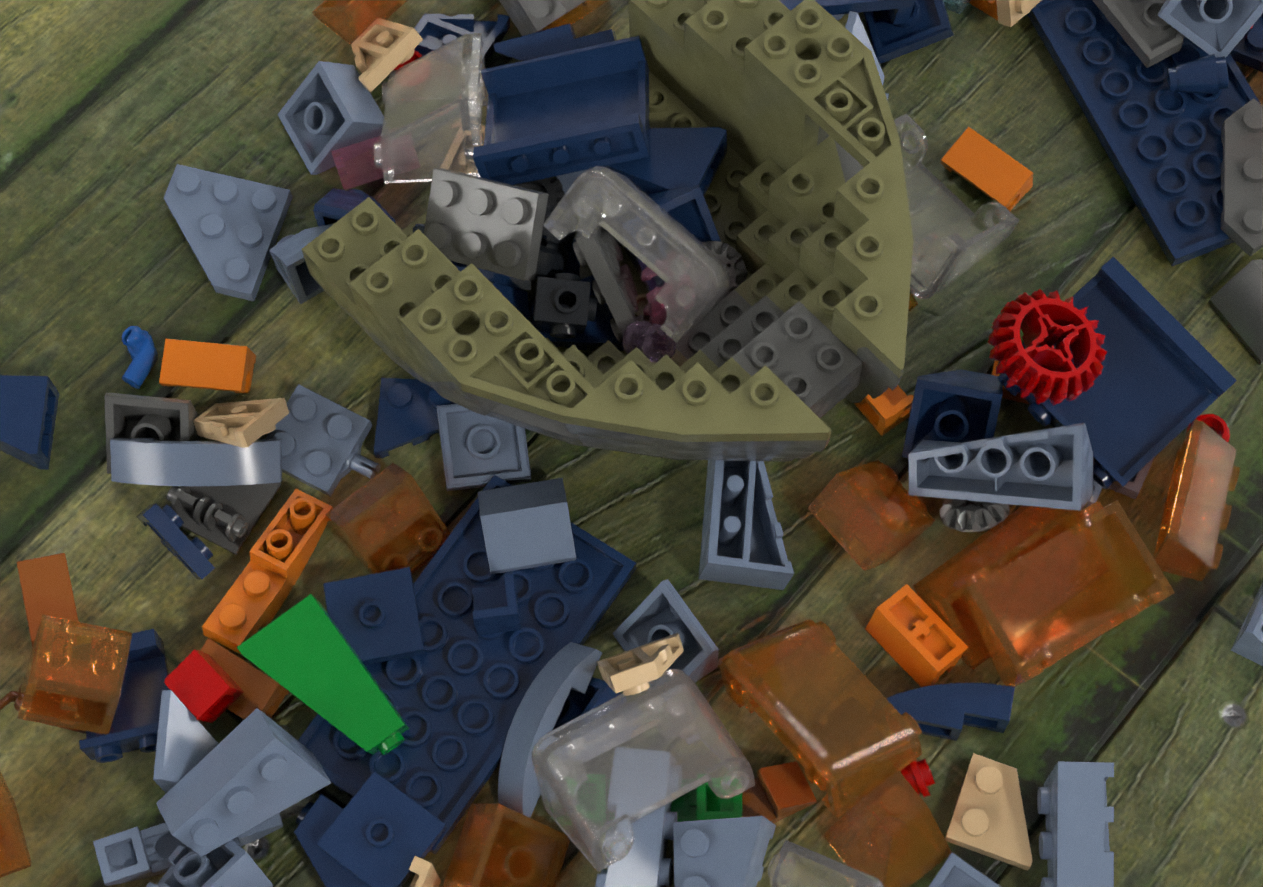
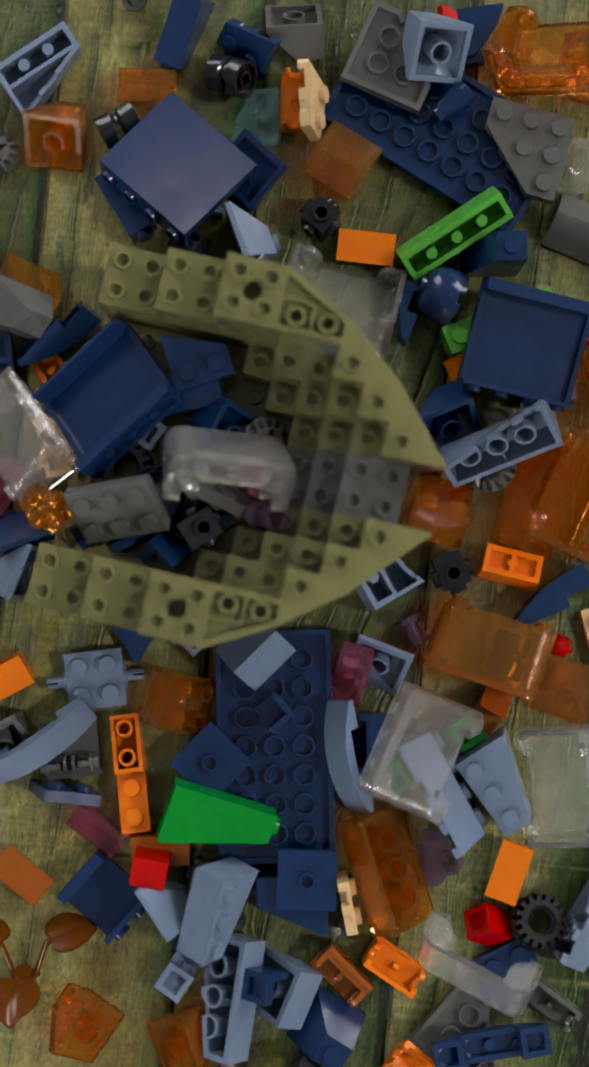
camera: 35 degrees left, 20 degrees up
clear orange slope [18,615,132,735] -> none
tan wing [193,398,289,448] -> none
tan wing [597,633,684,696] -> none
red gear [988,288,1107,405] -> none
none -> clear orange brick [18,482,72,534]
none -> clear pink hinge [65,805,130,859]
none -> dark blue wing [160,335,236,393]
none -> black brick [300,194,342,243]
none -> clear orange slope [302,120,384,200]
none -> clear pink hinge [331,641,375,708]
none -> bright green brick [395,185,514,281]
none -> bush [395,612,431,649]
none -> dark blue slope [397,280,418,346]
none -> dark blue cylinder [415,267,469,326]
none -> black brick [429,549,474,595]
none -> dark blue slope [459,230,528,277]

